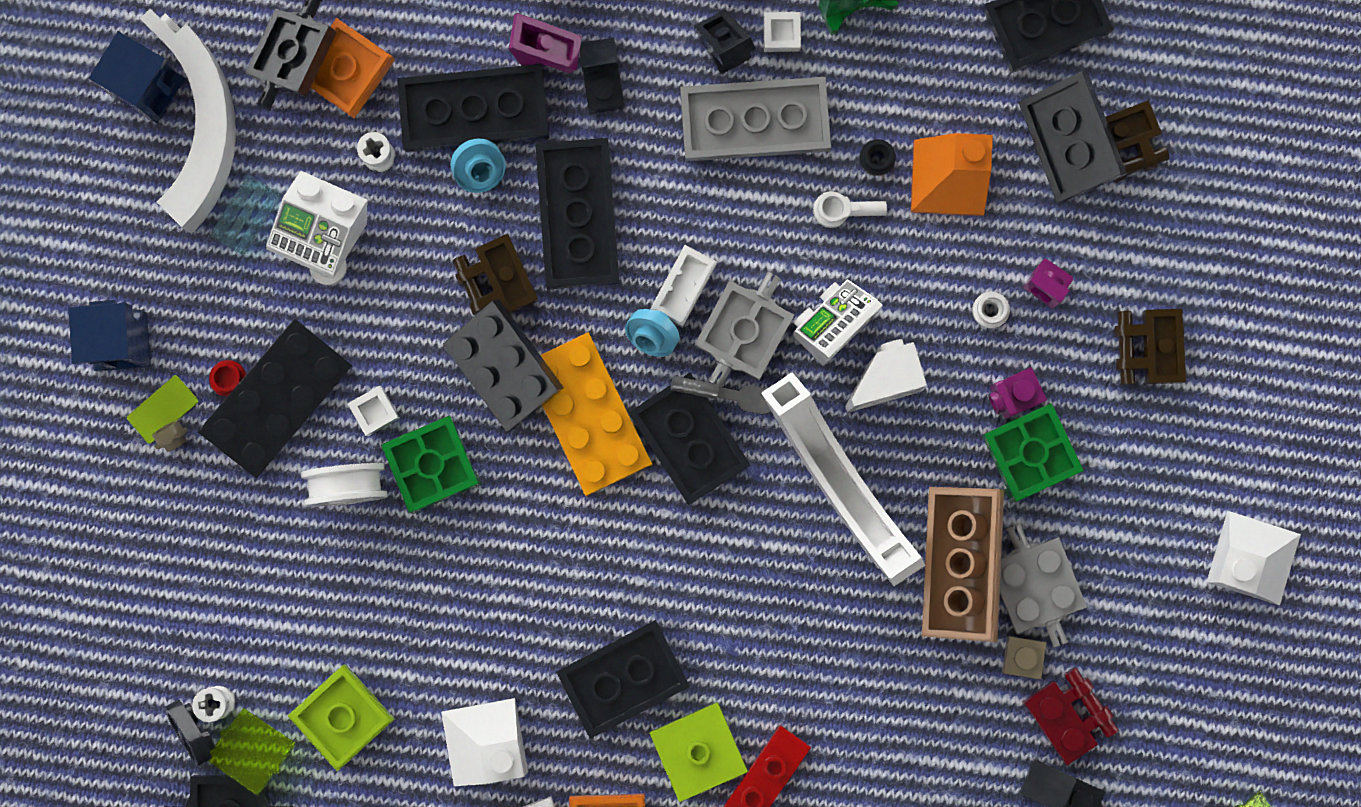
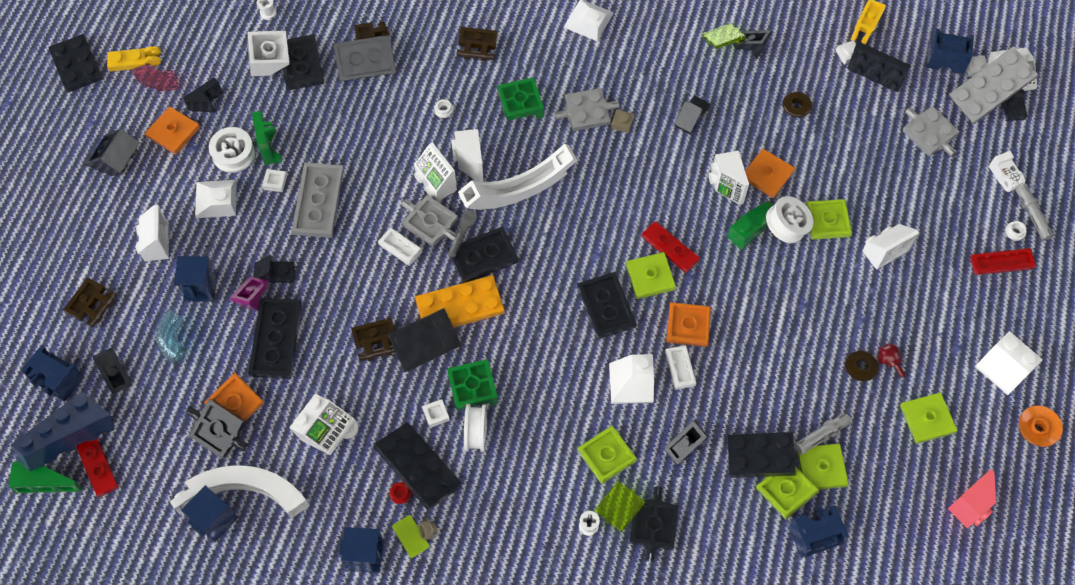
camera: 85 degrees left, 20 degrees down
black plate [164,700,215,766] -> none
clear light blue tile [209,174,282,256] -> none
white bush [357,132,396,172] -> none
medium azure plate [450,138,506,193] -> none
black plate [535,138,620,290] -> none
medium azure plate [625,309,680,357] -> none
black slope [694,9,756,74] -> none
white plate [813,191,887,228] -> none
black plate [859,139,896,176] -> none
orange slope [910,133,993,216] -> none
medium nougat brick [922,487,1004,642] -> none
magenta bracket [988,367,1047,419] -> none
magenta bracket [1022,259,1073,309] -> none
dark red plate [1022,667,1119,766] -> none

